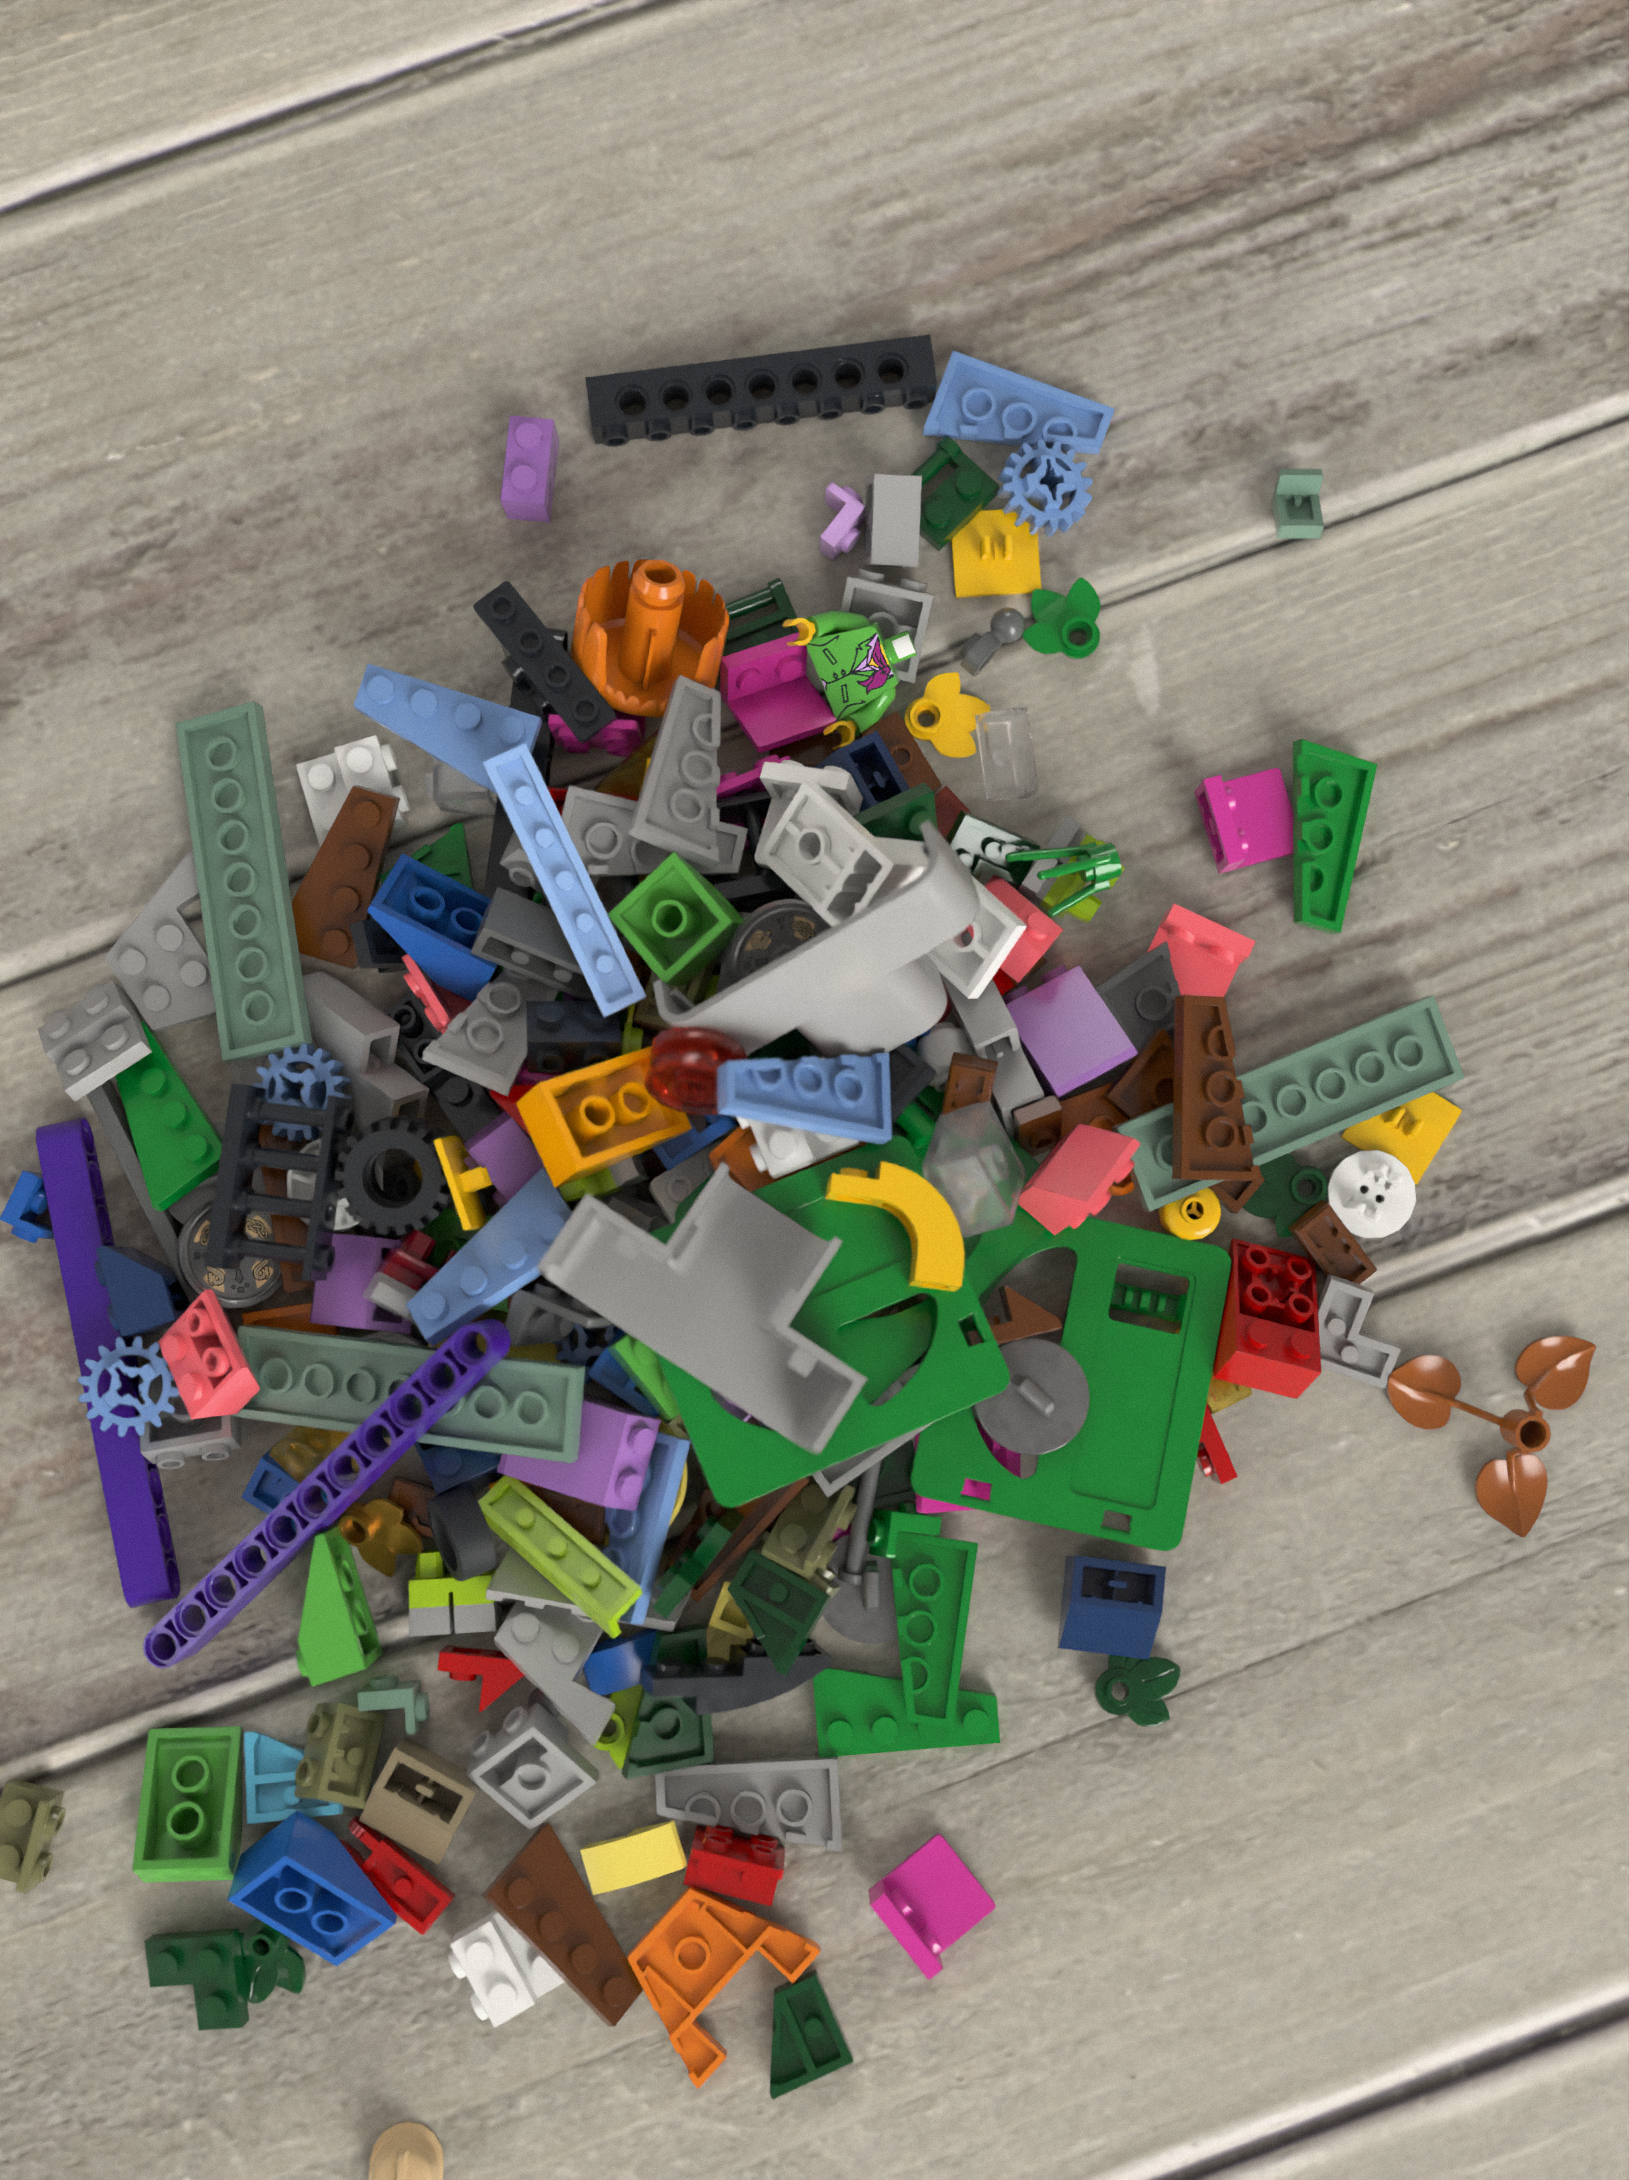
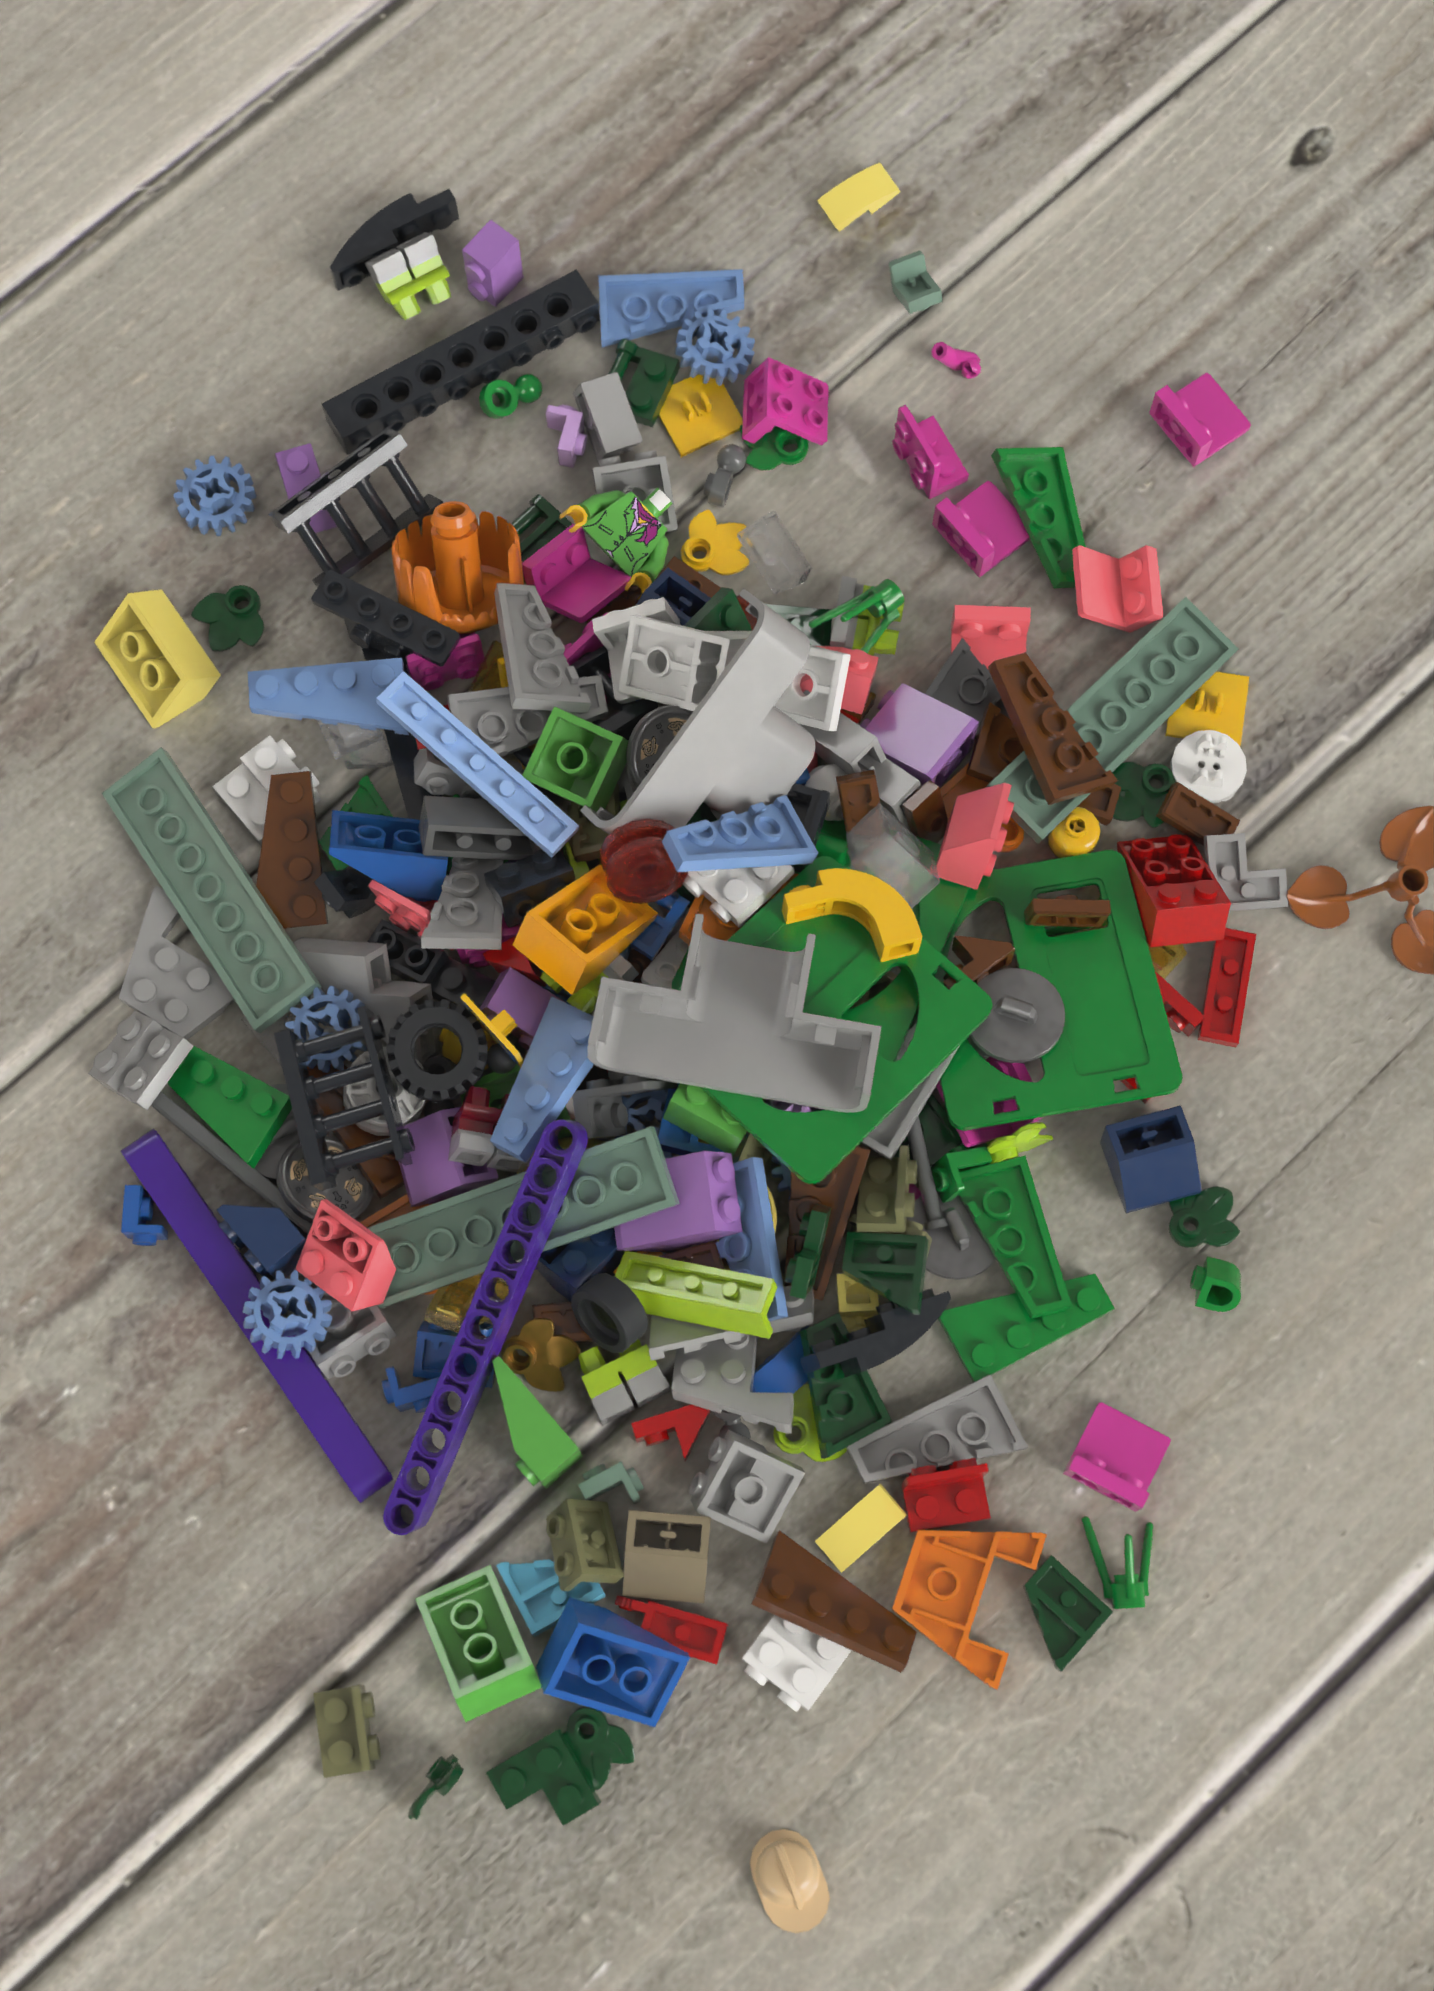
camera: 20 degrees left, 10 degrees down
none -> light yellow slope [94,589,221,728]
none -> medium blue gear [174,455,257,536]
none -> dark green plate [191,585,264,652]
none -> black fence [268,427,443,587]
none -> black slope [330,189,459,291]
none -> hips [365,232,451,320]
none -> blue bracket [382,1366,439,1413]
none -> dark green plate [408,1754,464,1820]
none -> medium lavender brick [462,219,523,307]
none -> green plate [479,374,542,419]
none -> dark pink bracket [742,357,829,445]
none -> light yellow slope [817,162,901,232]
none -> dark pink bracket [892,405,969,500]
none -> dark pink arm [932,342,981,379]
none -> lime plate [986,1122,1054,1164]
none -> reddish brown plate [1024,895,1111,927]
none -> coral bracket [1072,545,1163,633]
none -> green plant [1082,1516,1153,1609]
none -> dark pink bracket [1149,373,1251,467]
none -> green plate [1190,1256,1241,1312]
none -> red plate [1198,928,1256,1048]

